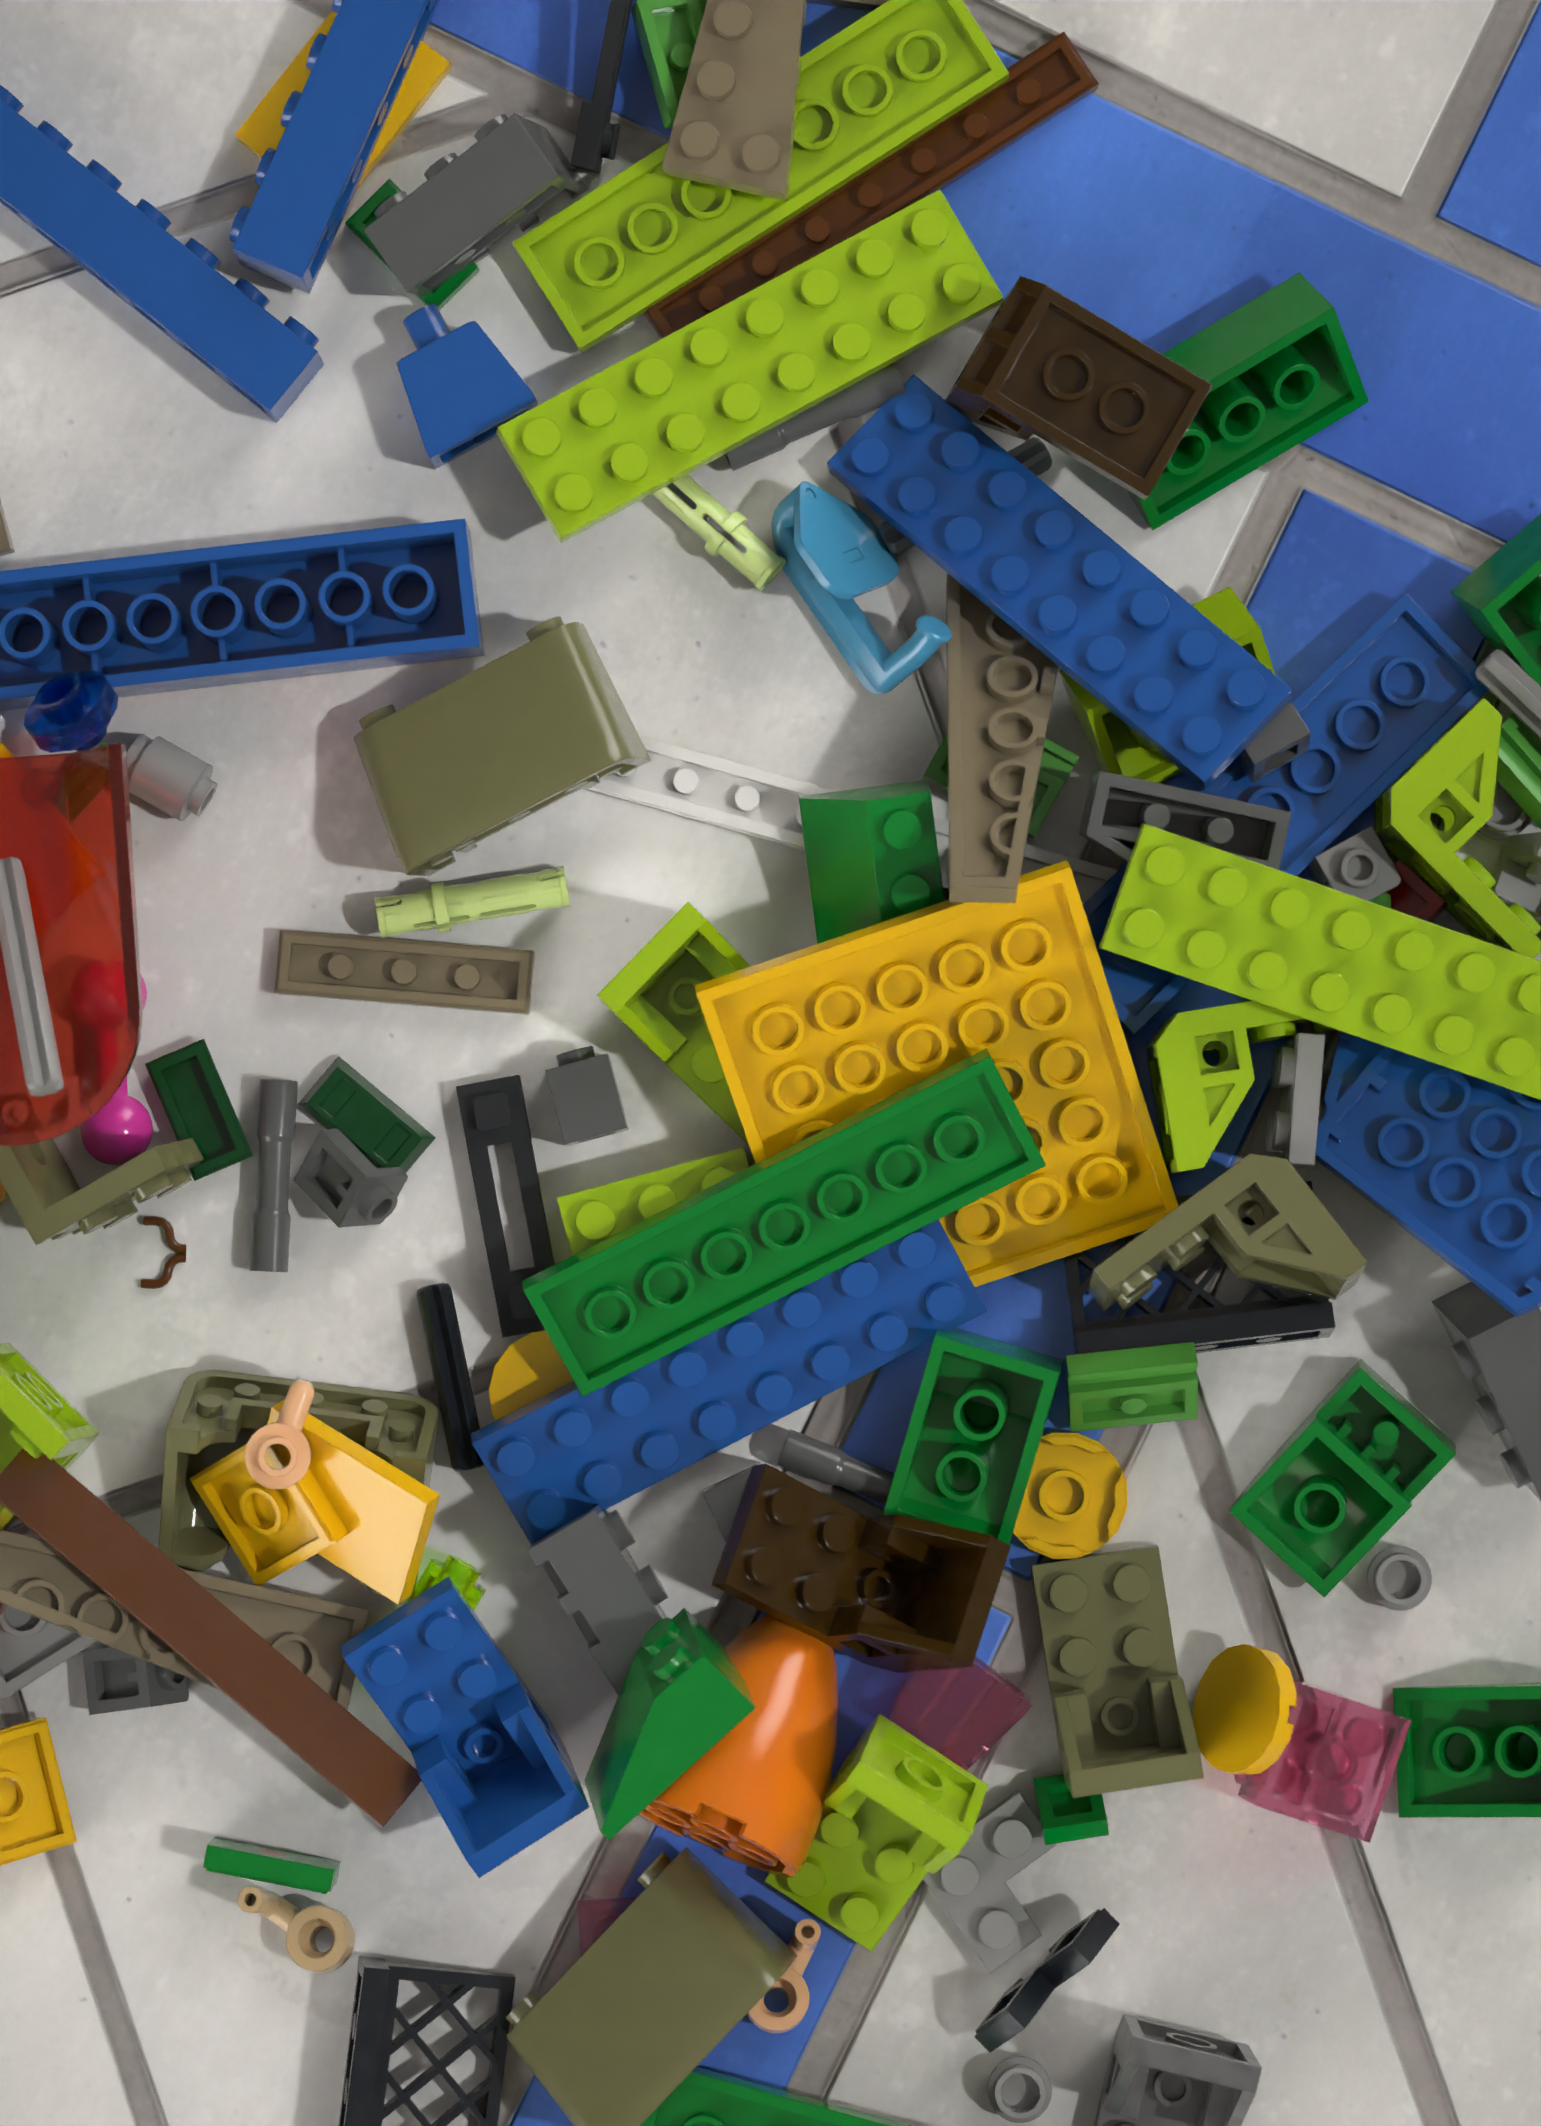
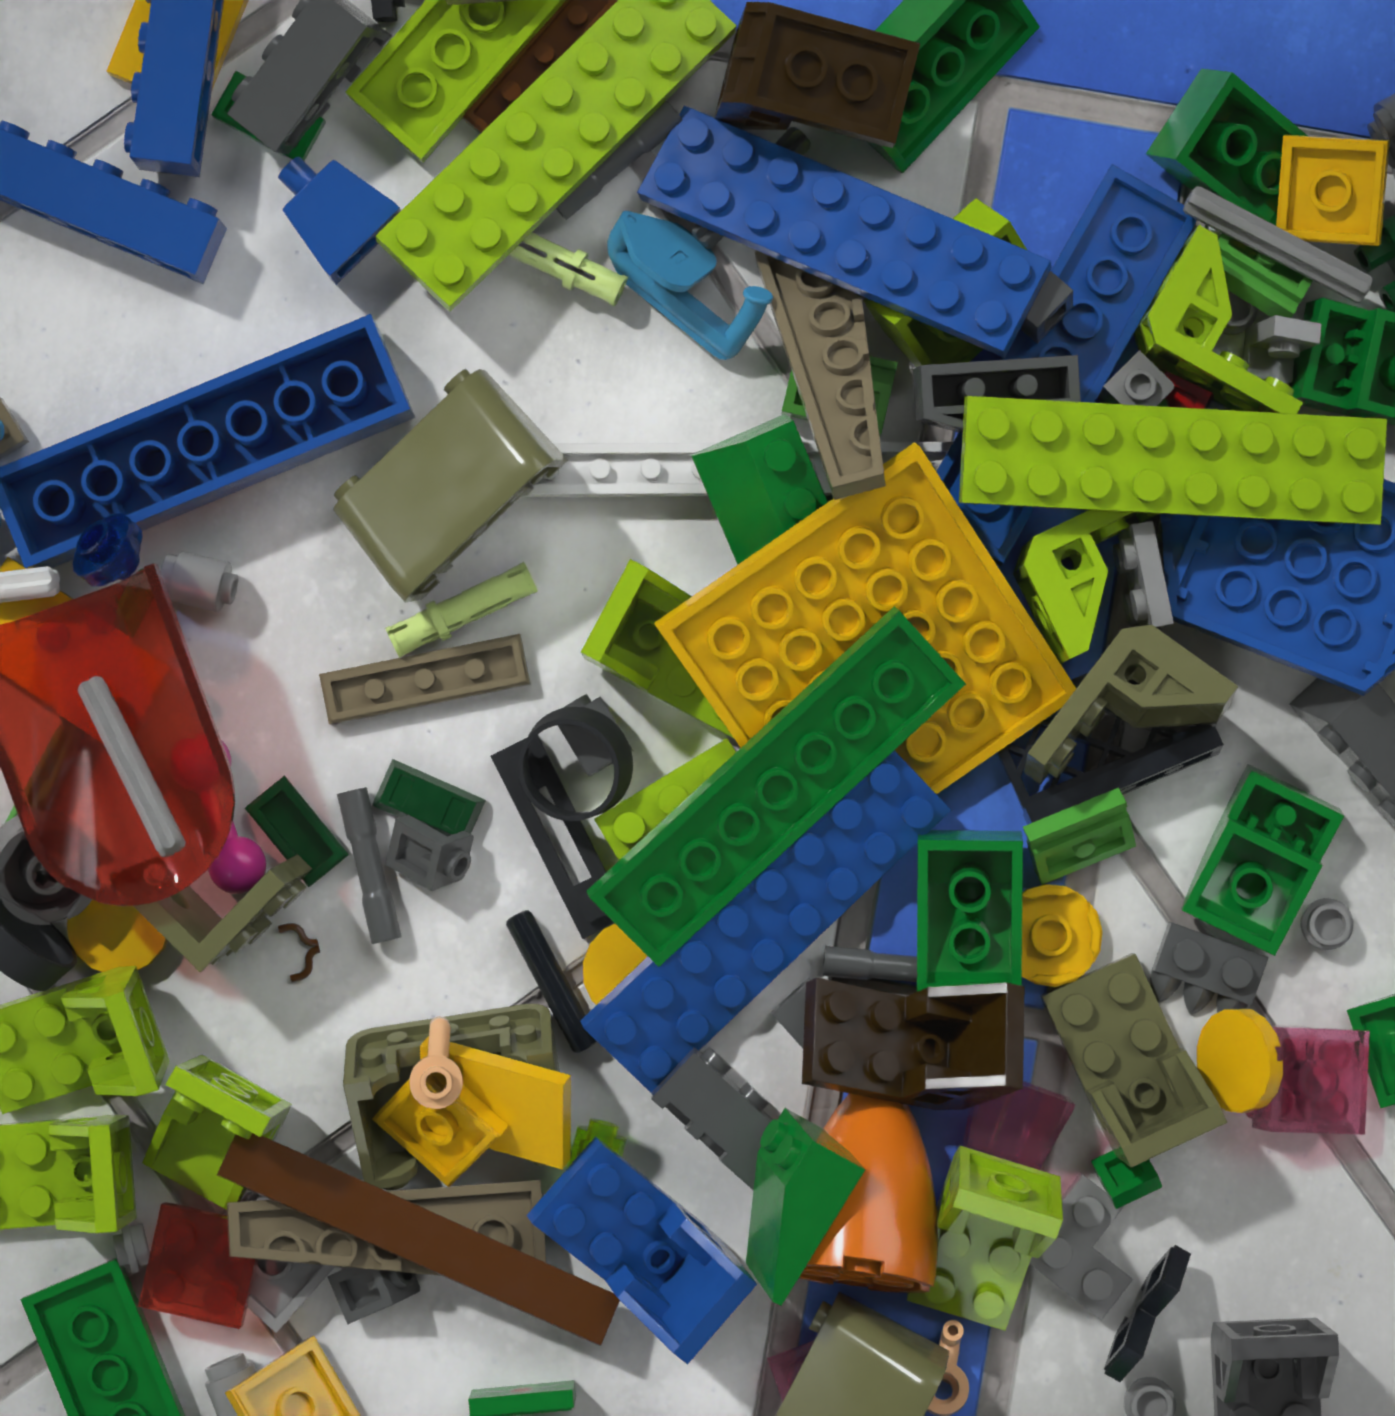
camera: 20 degrees left, 0 degrees up
none -> black tyre [518,707,633,821]
none -> dark grey plate [1150,922,1269,1014]

